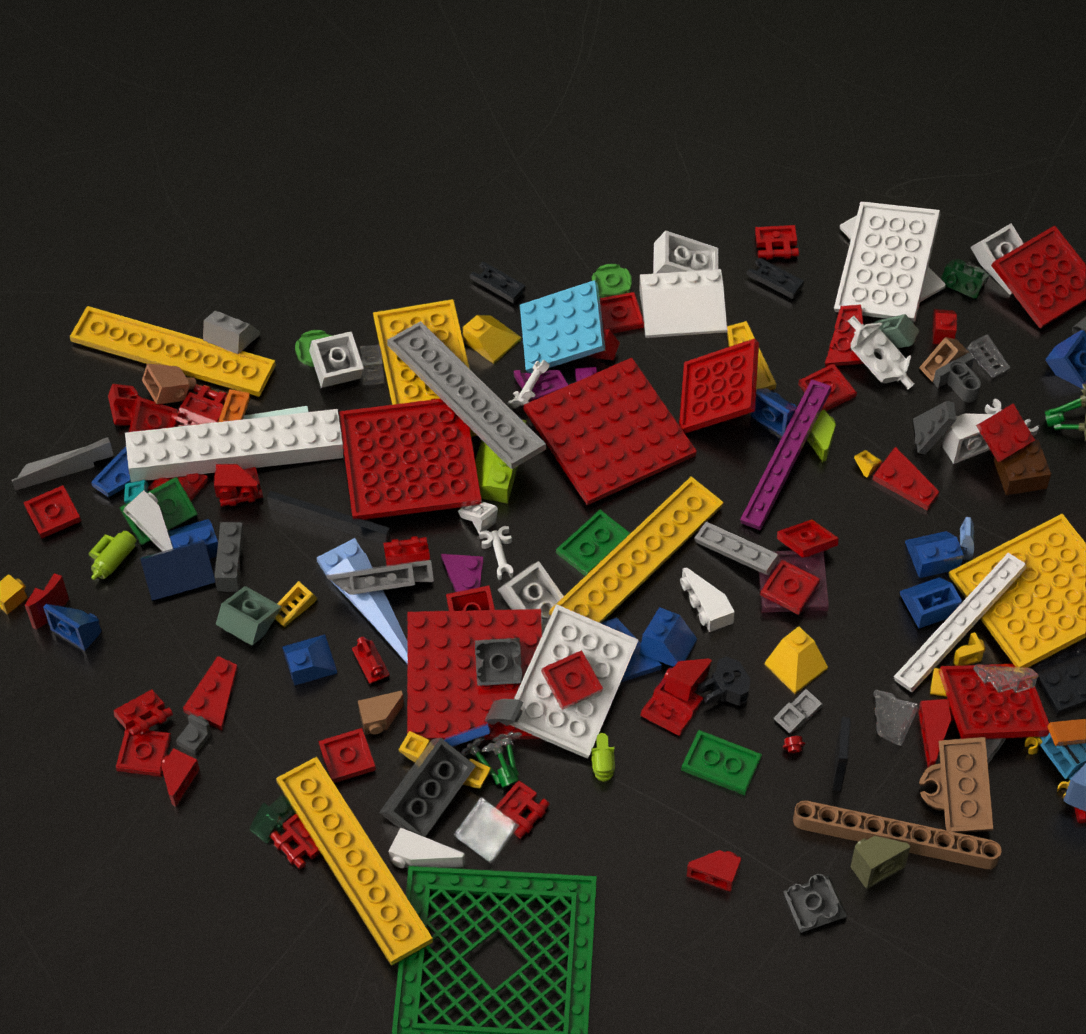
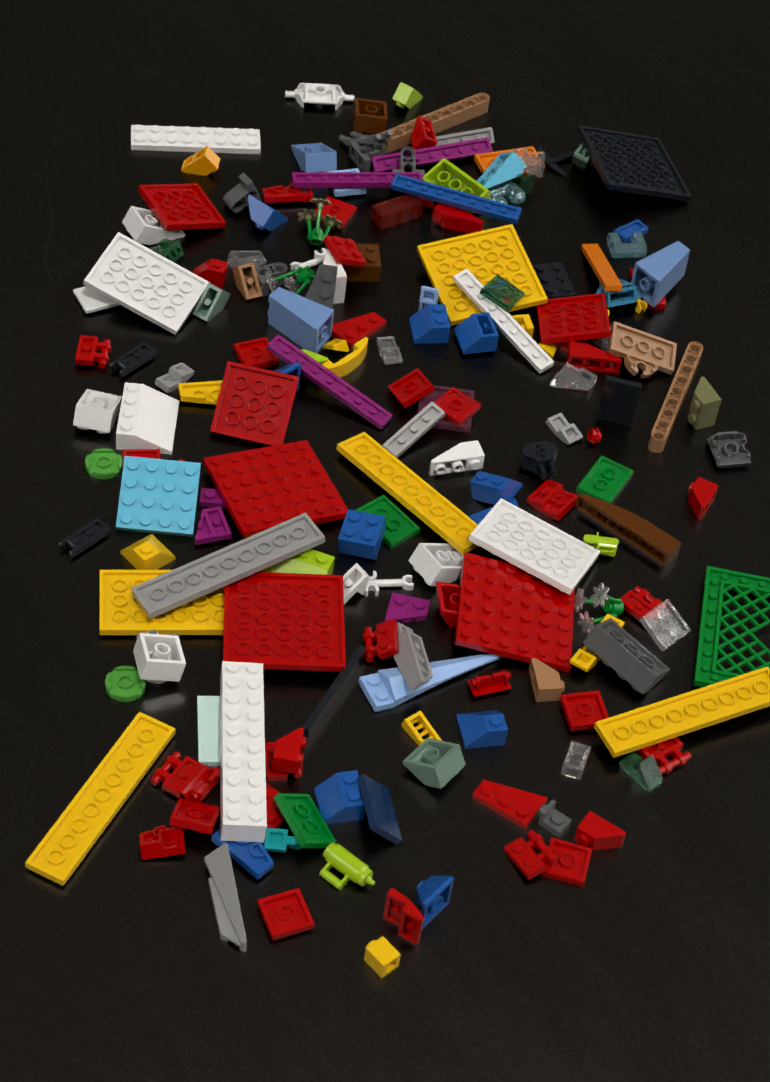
camera: 90 degrees left, 10 degrees down
white slope [123,490,173,552] -> none
nougat torso [142,364,196,404] -> none
light grey slope [203,311,260,354] -> none
dark grey arch [214,522,245,592] -> none
orange plate [218,389,250,422] -> none
white slope [389,828,465,868] -> none
blue tile [444,723,491,747] -> none
dark grey slope [475,638,522,686] -> none
dark grey slope [484,699,523,726] -> none
white bar [508,360,549,409] -> none
red plate [541,650,603,710] -> none
red slope [664,658,712,702] -> none
yellow slope [764,627,828,694] -> none
red wing [825,304,864,367] -> none
white plate [848,316,915,389] -> none
clear slope [974,664,1038,693] -> none
none -> light grey slope [155,362,195,393]
none -> plant [265,266,315,295]
none -> medium blue slope [267,287,334,353]
none -> yellow slope [322,337,368,378]
none -> blue brick [338,509,386,560]
none -> clear slope [376,336,403,365]
none -> clear green tile [480,274,525,312]
none -> clear slope [561,741,591,780]
none -> reddish brown slope [575,493,681,567]

